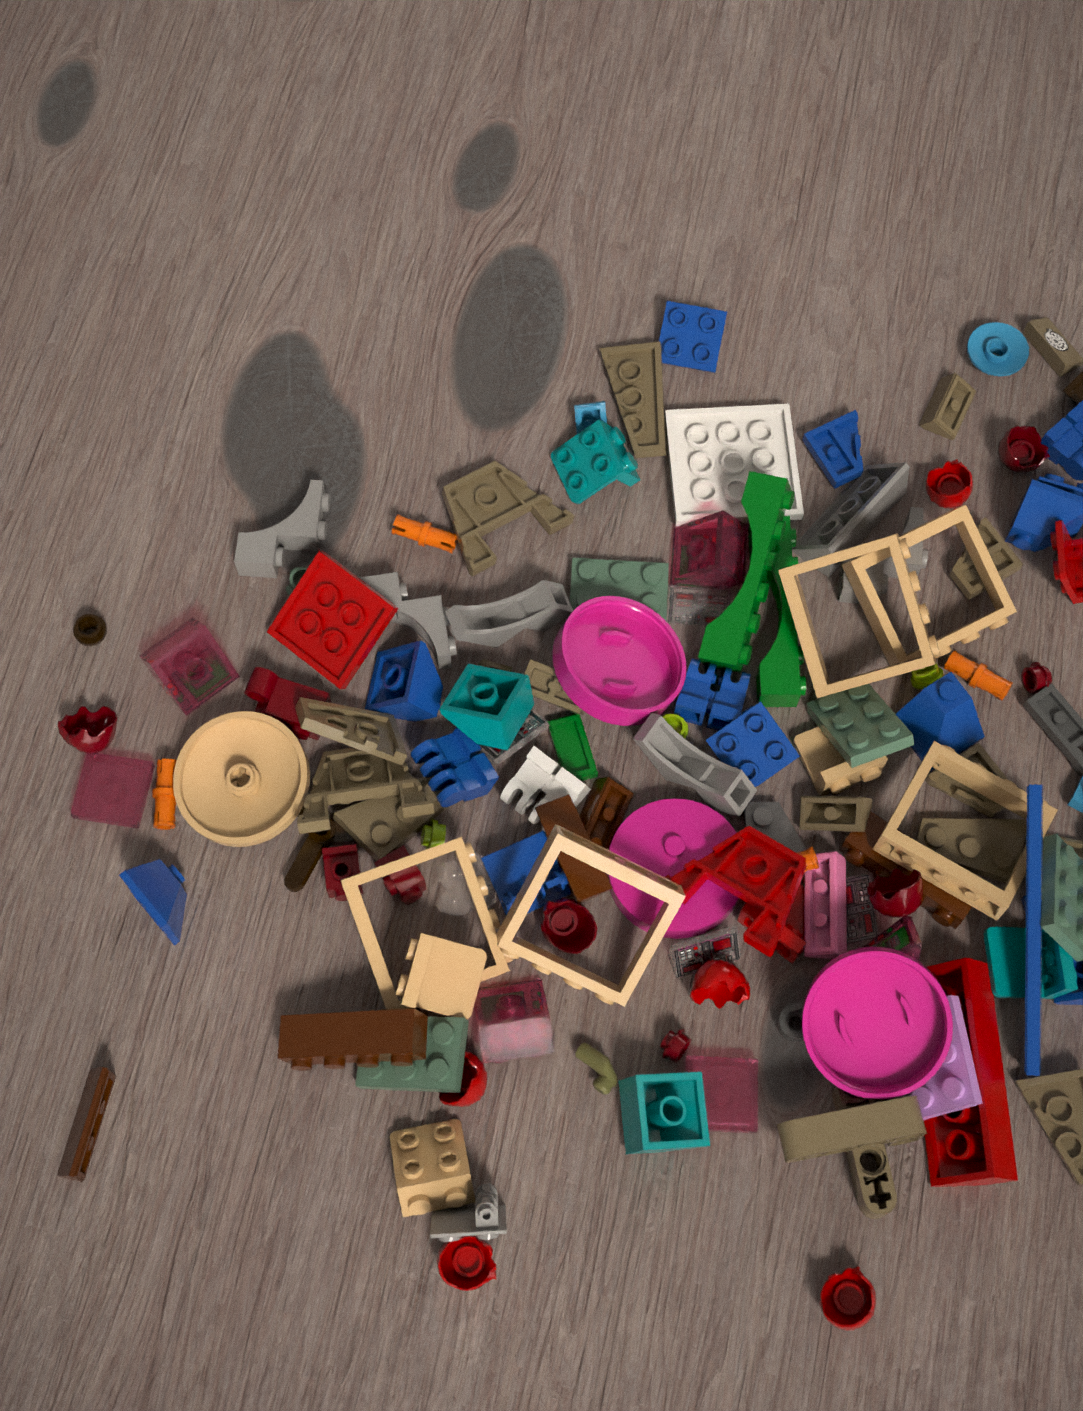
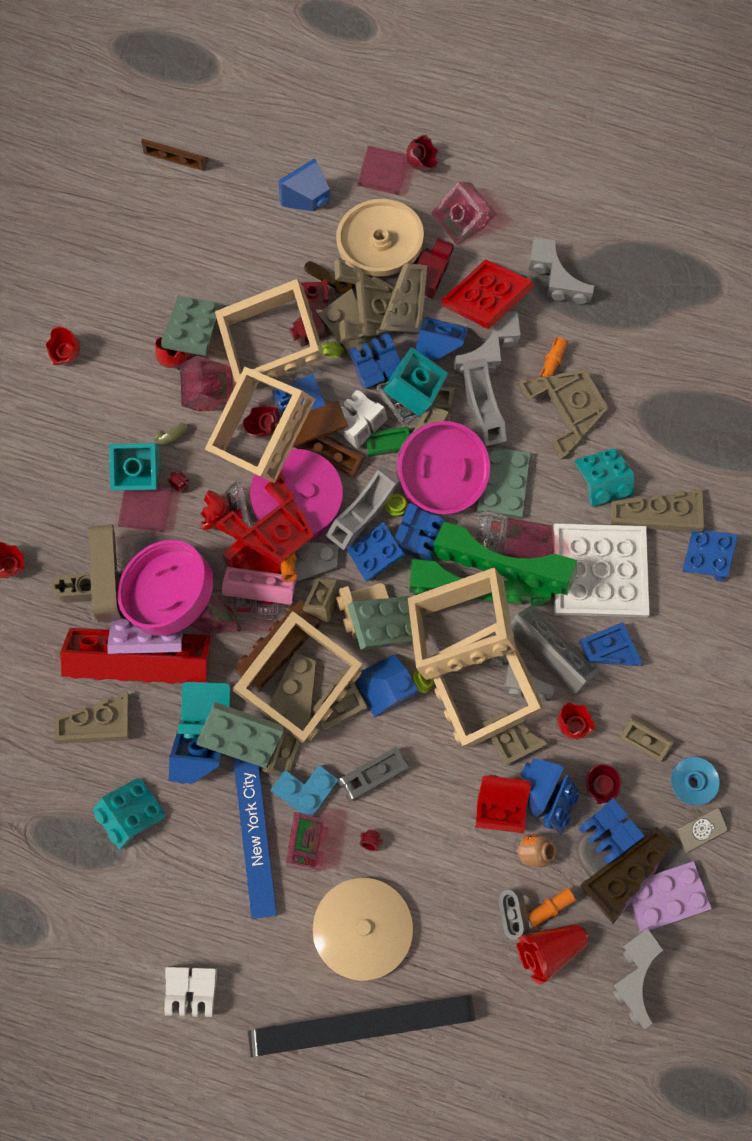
camera: 90 degrees right, 5 degrees up
dark brown plate [73,614,107,646] -> none
orange pin [152,758,177,830] -> none
reddish brown brick [277,1008,428,1071] -> none
tan bracket [390,1119,475,1217] -> none
tan bracket [395,933,487,1019] -> none
light grey hinge [430,1183,507,1242] -> none
dark azure slope [574,401,607,434] -> none
dark red hair [867,868,923,918] -> none
orange pin [944,650,1013,701] -> none
dark red plate [1021,662,1052,693] -> none
blue tile [1025,784,1043,1076] -> none

